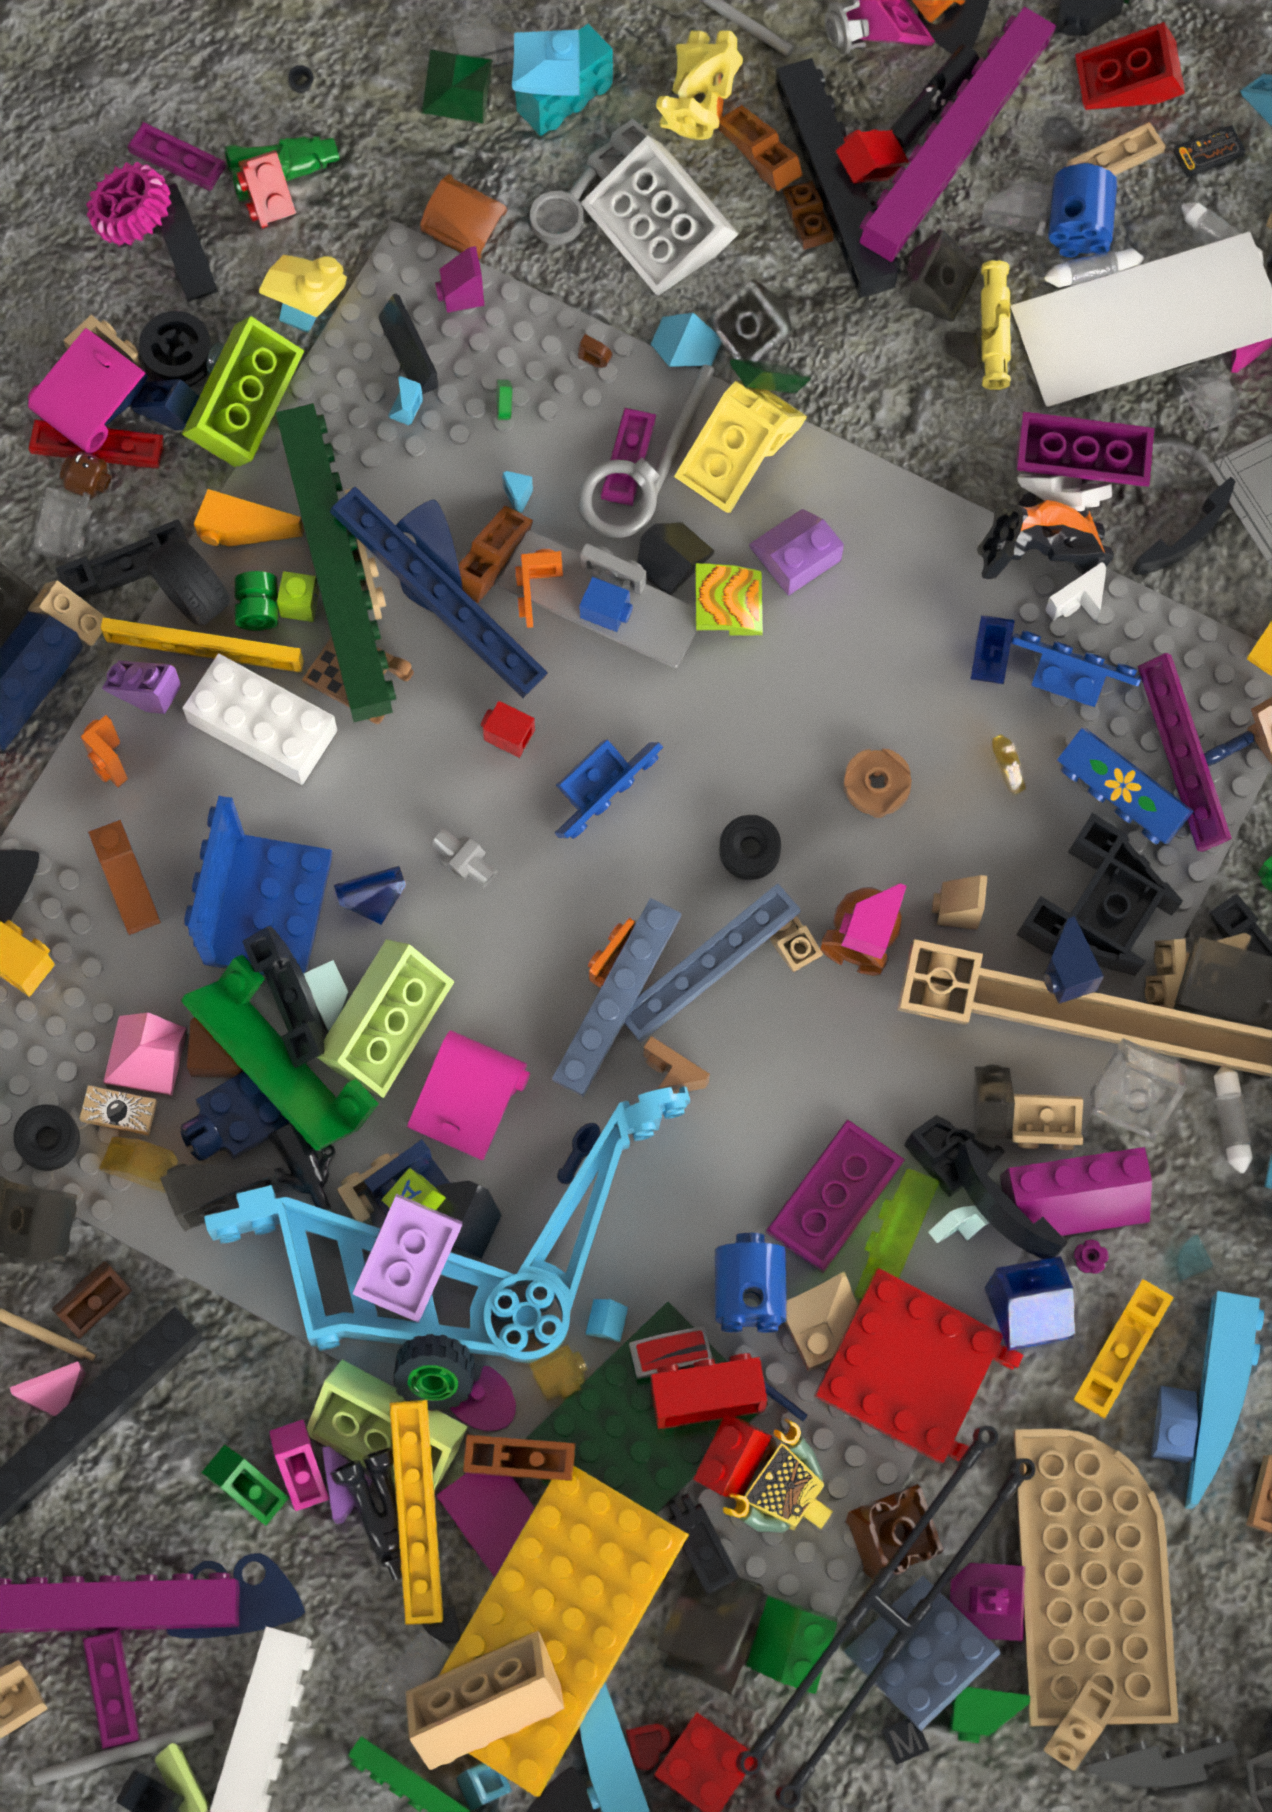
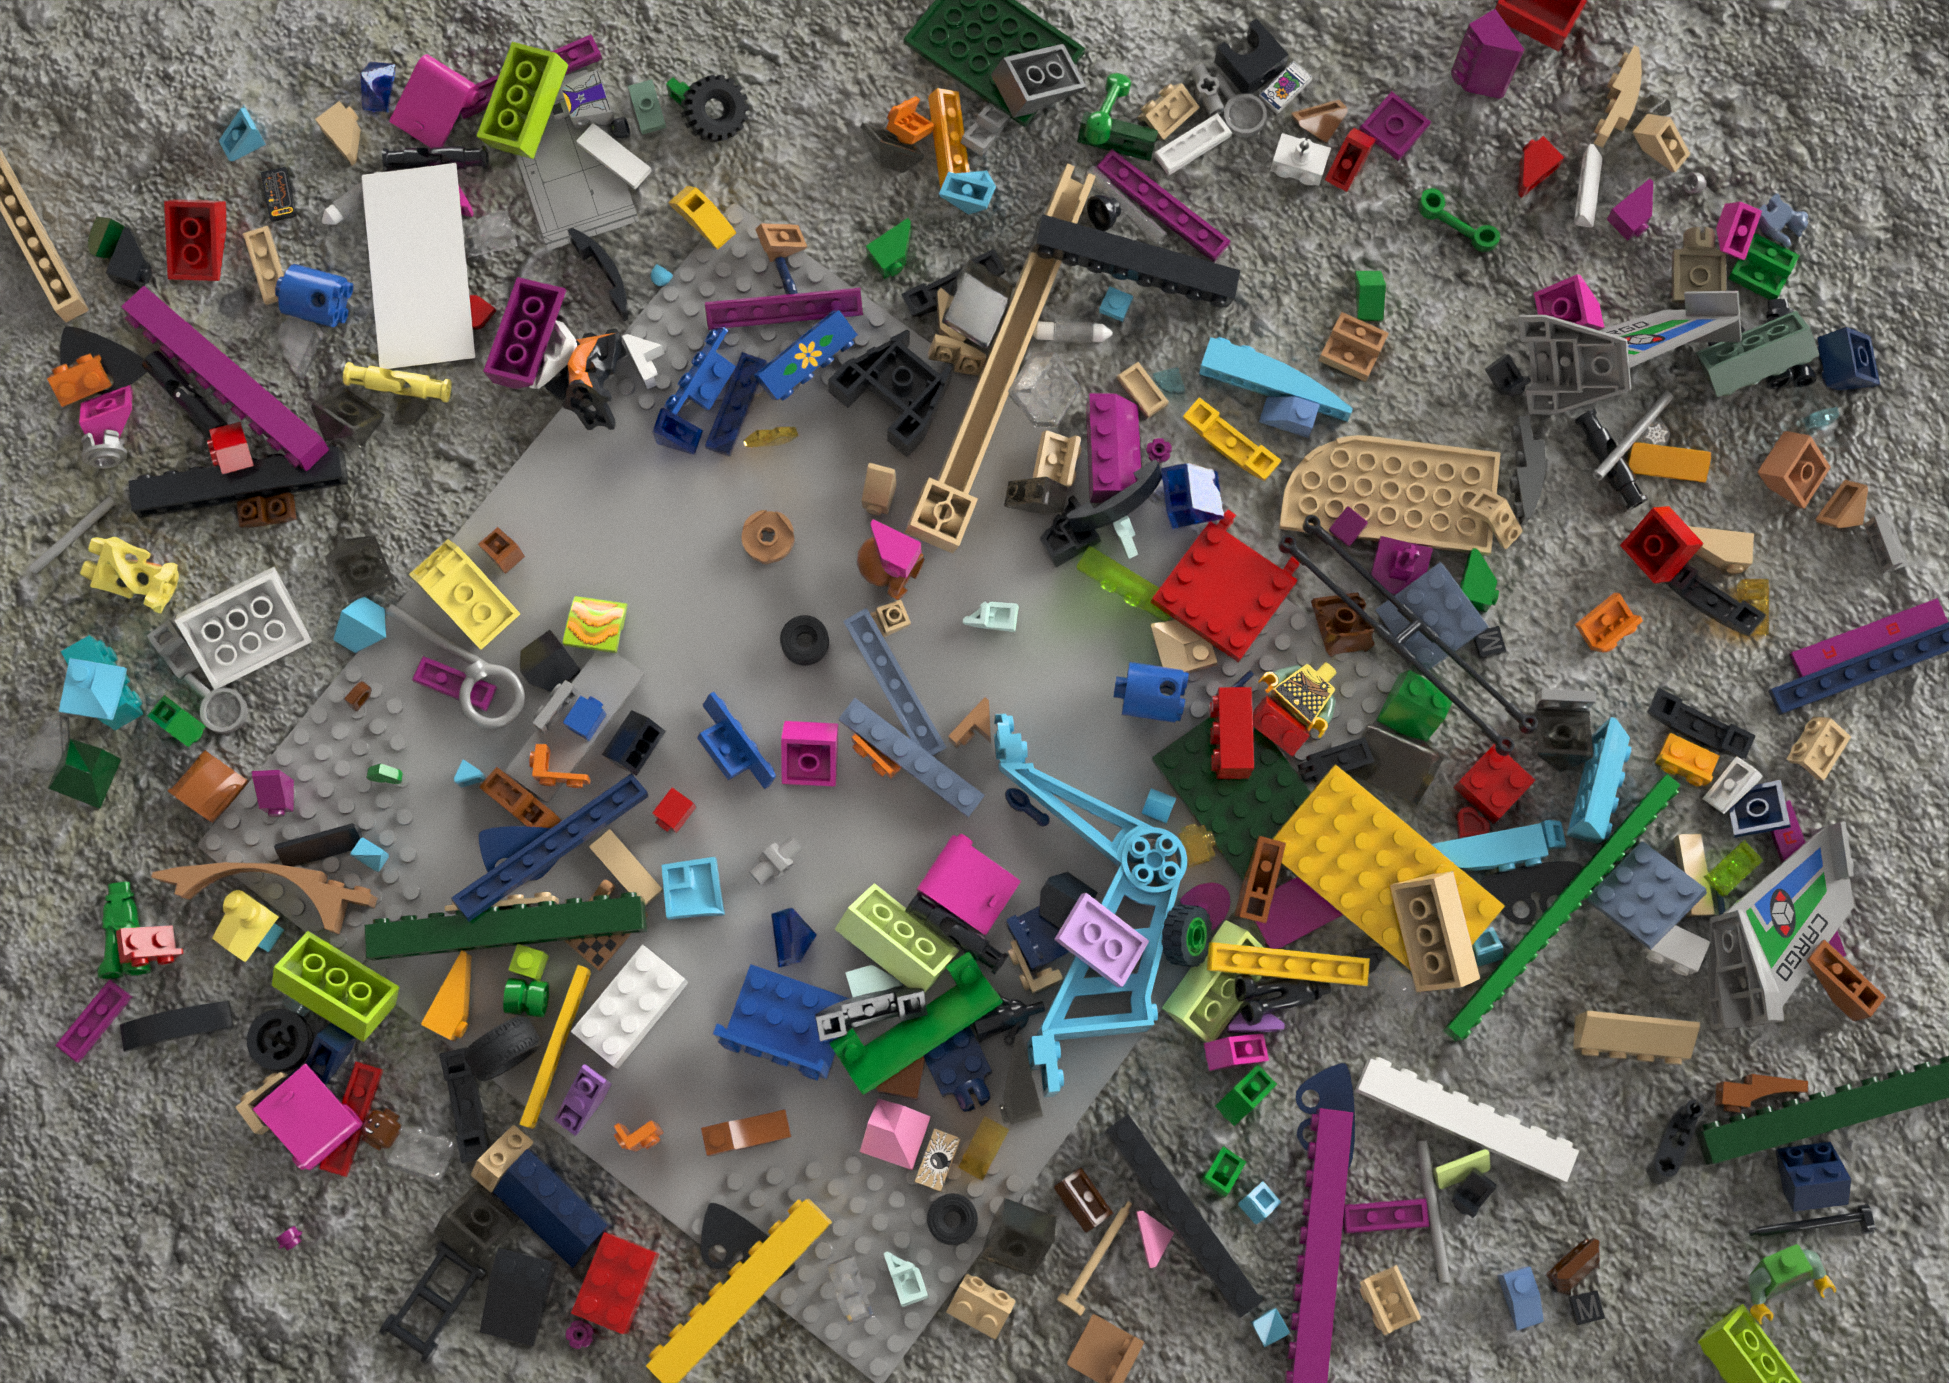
camera: 80 degrees left, 5 degrees up
dark pink gear [86,161,172,246] -> none
black hinge [288,65,314,93] -> none
lime brick [382,1168,446,1214] -> none
red slope [629,1326,712,1379] -> none
dark orange slope [718,105,803,191] -> none
dark green slope [729,358,811,393] -> none
medium lavender slope [749,509,844,596] -> none
magenta tile [766,1119,905,1273] -> none
dark blue slope [1044,916,1104,1004] -> none
piece [1045,248,1144,288] -> none
none -> green slope [147,695,206,747]
none -> medium nougat slope [151,862,378,934]
none -> red tile [469,295,496,330]
none -> dark orange slope [478,527,525,574]
none -> tan tile [589,829,664,906]
none -> black brick [602,710,666,776]
none -> medium azure hinge [650,264,673,286]
none -> medium azure plate [661,857,725,920]
none -> clear blue tile [705,352,767,457]
none -> dark pink slope [781,721,838,786]
none -> black piece [905,892,1009,975]
none -> light aqua slope [963,601,1019,632]
none -> tan tile [1117,362,1169,419]
none -> green slope [1199,1146,1246,1198]
none -> medium azure slope [1238,1181,1282,1224]
none -> magenta slope [1329,506,1368,547]

